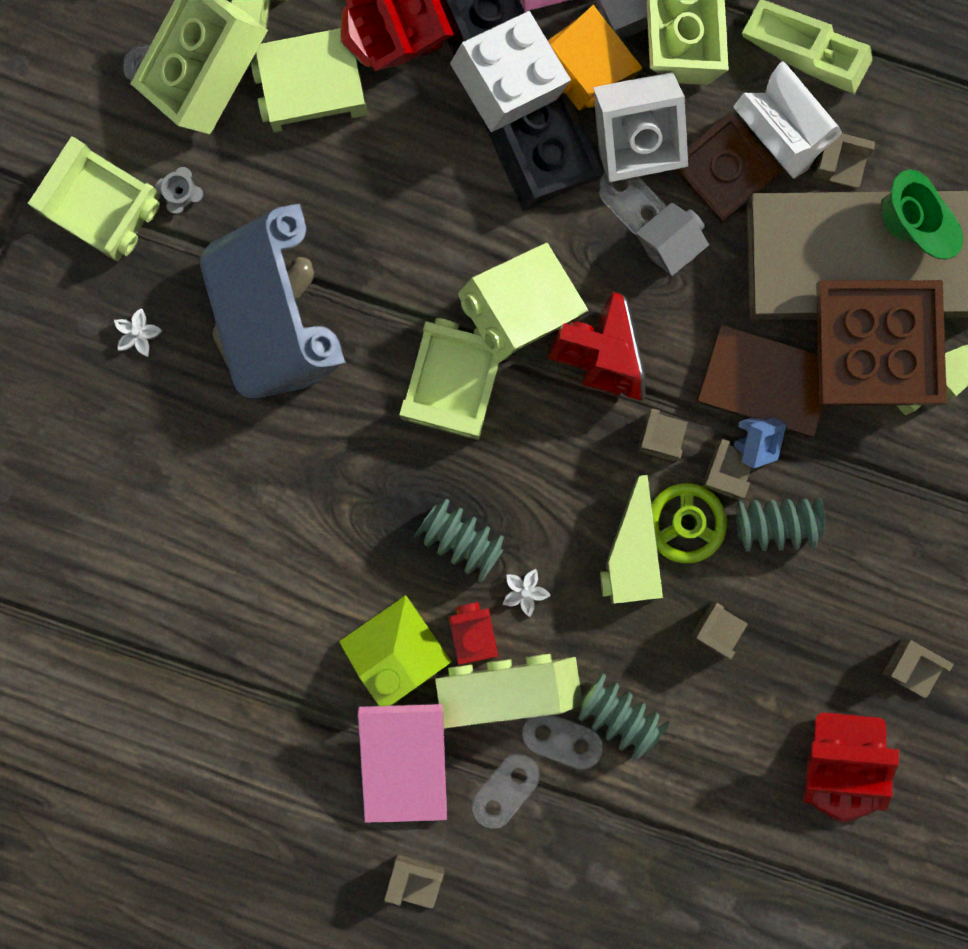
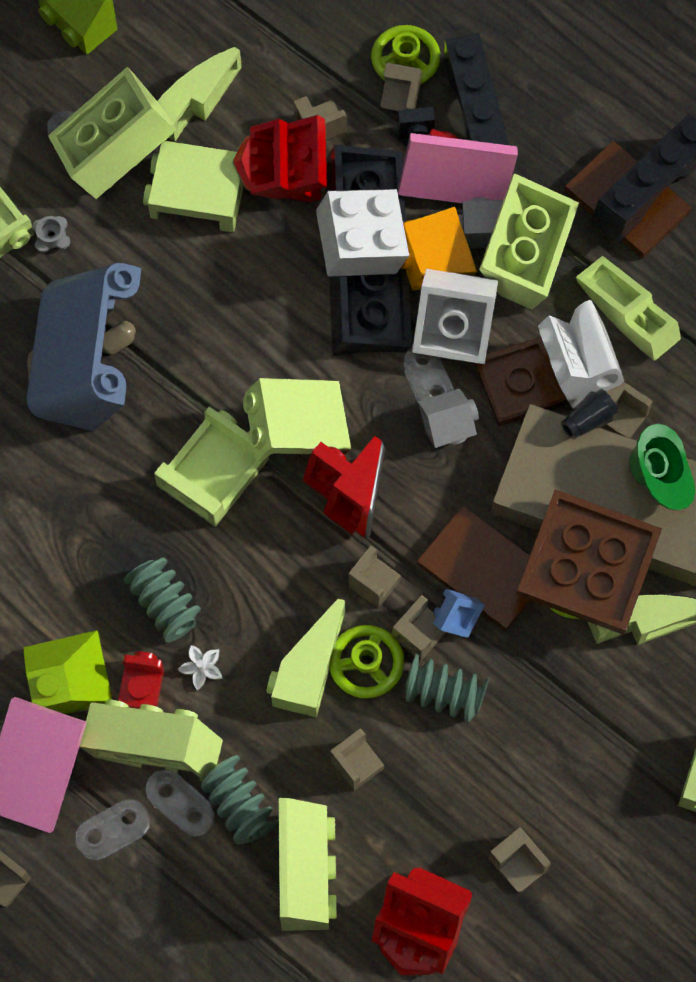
camera: 20 degrees right, 15 degrees down
none -> yellowish green slope [279,798,337,931]
none -> black cone [561,389,618,440]

